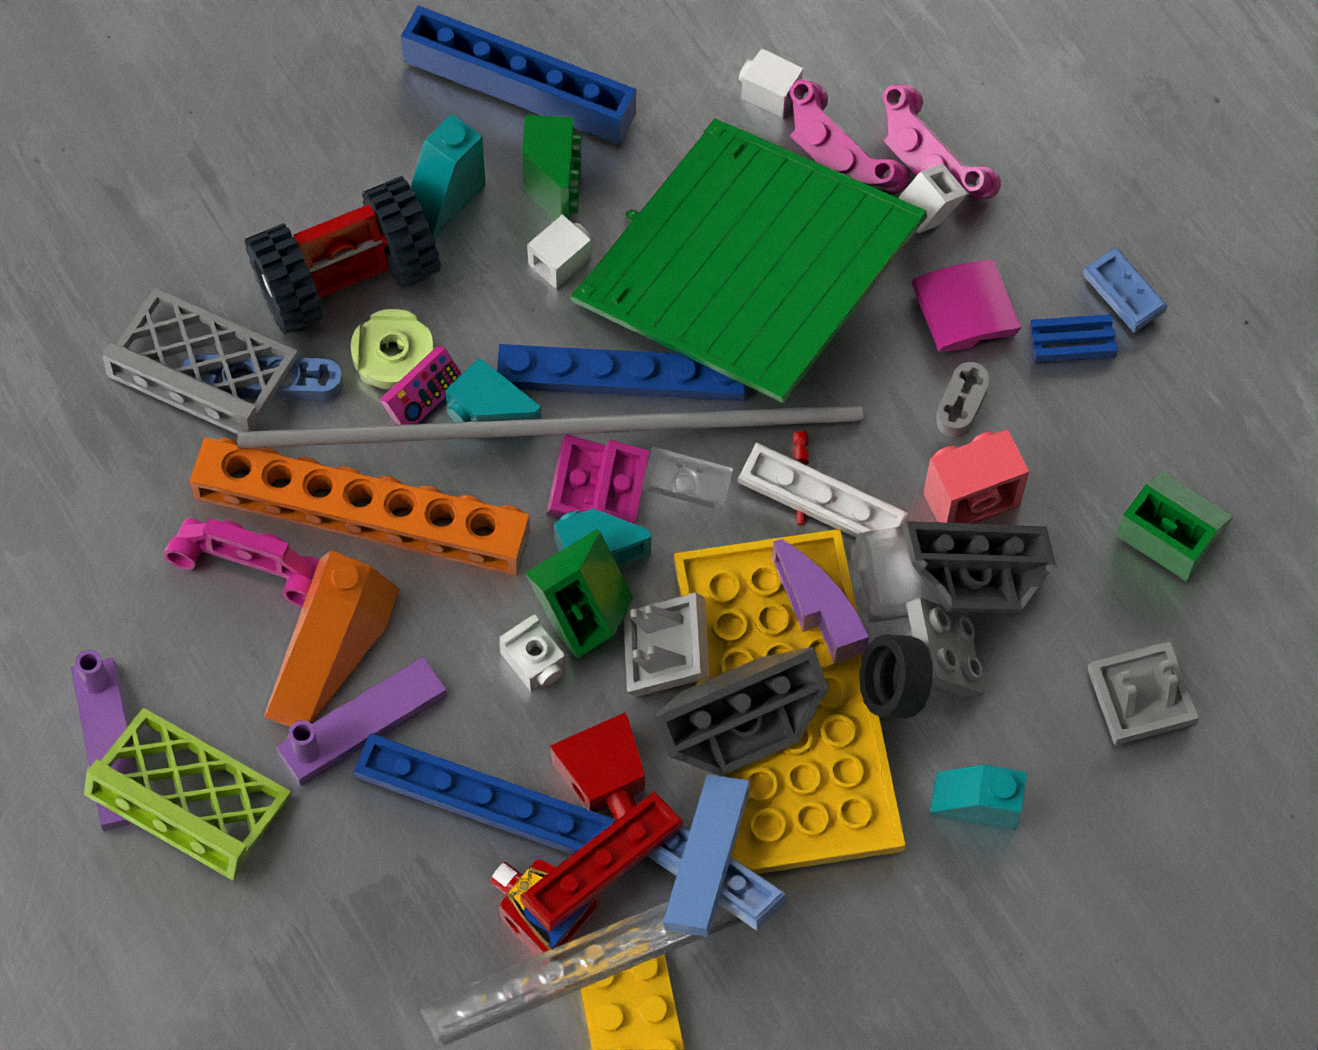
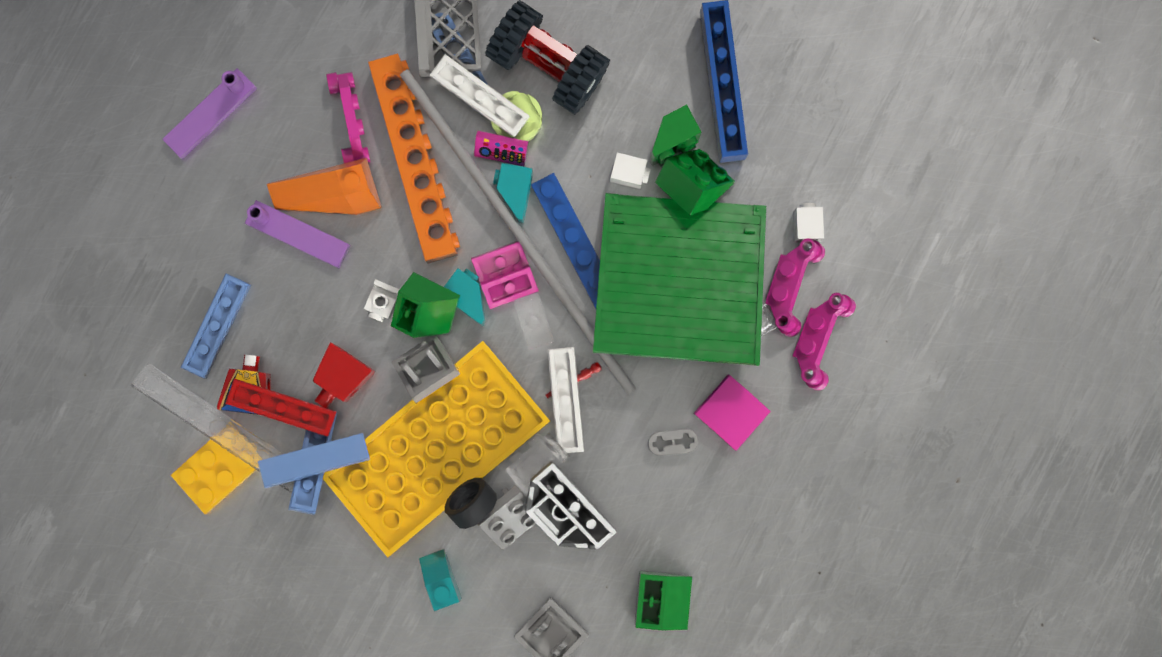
camera: 65 degrees right, 20 degrees up
lime fence [84,707,291,880] -> none
blue plate [353,733,614,855] -> none
teal slope [410,113,486,238] -> none
dark grey wedge [653,647,828,776] -> none
medium lavender slope [772,539,869,664] -> none
white brick [898,164,968,233] -> none
coral brick [923,429,1029,524] -> none
blue tile [1029,314,1118,363] -> none
medium blue plate [1083,247,1167,333] -> none
none -> medium blue tile [180,273,251,379]
none -> white tile [430,54,530,138]
none -> green slope [655,149,735,215]

